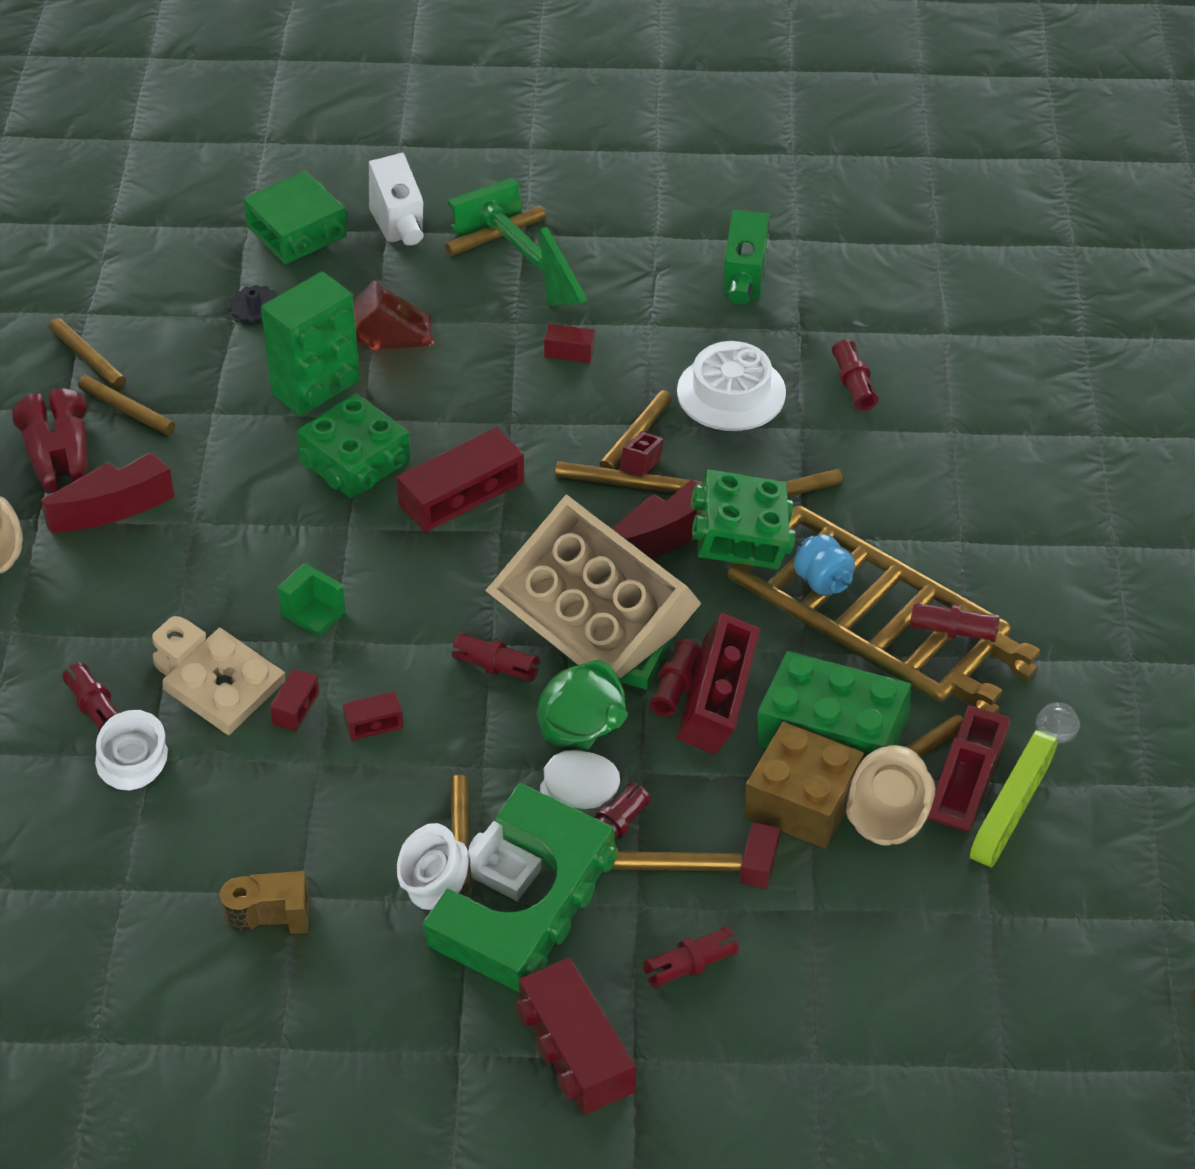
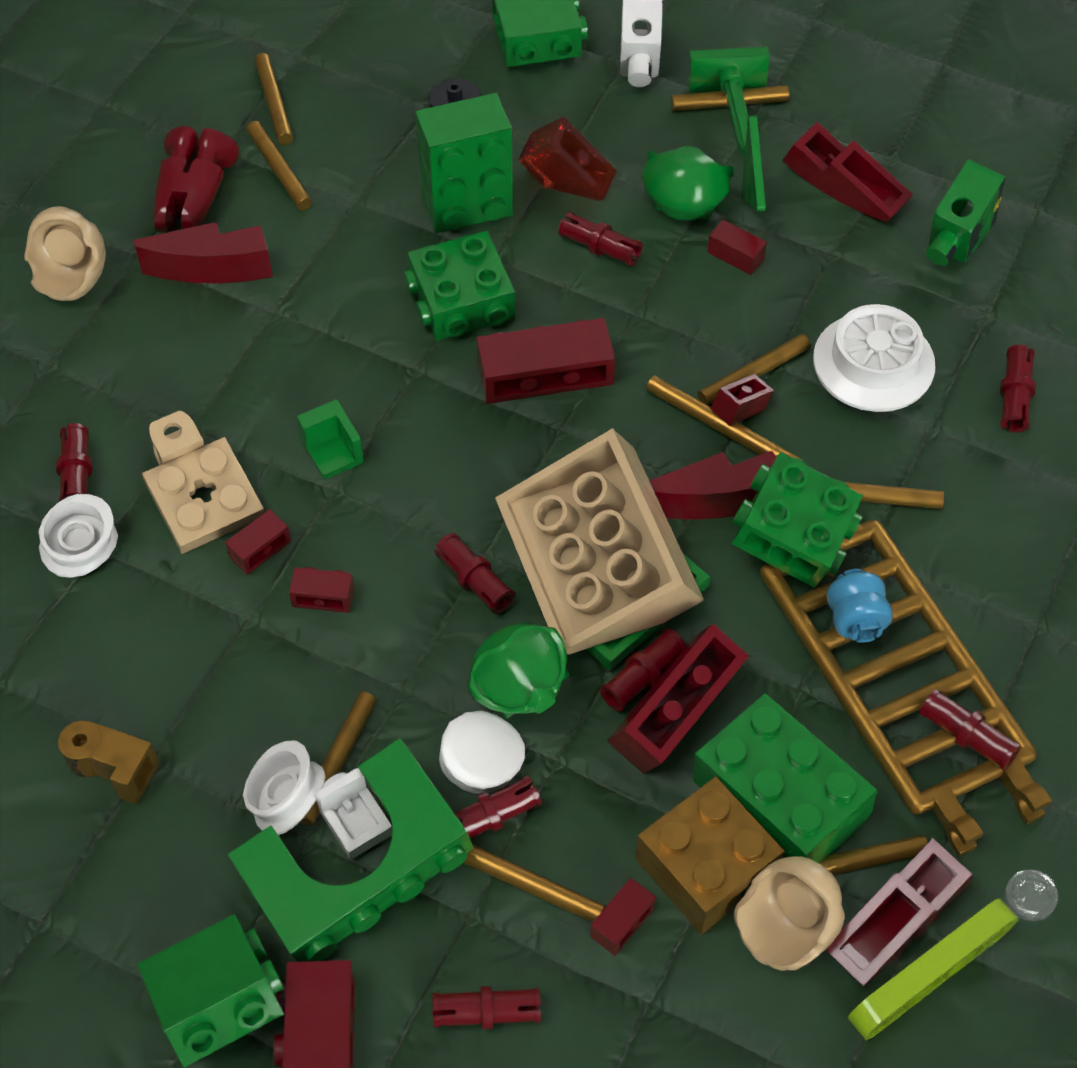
camera: 25 degrees right, 10 degrees up
none -> green brick [137,914,284,1067]
none -> dark red pin [558,211,643,267]
none -> green helmet [641,146,734,221]
none -> dark red slope [782,122,913,222]

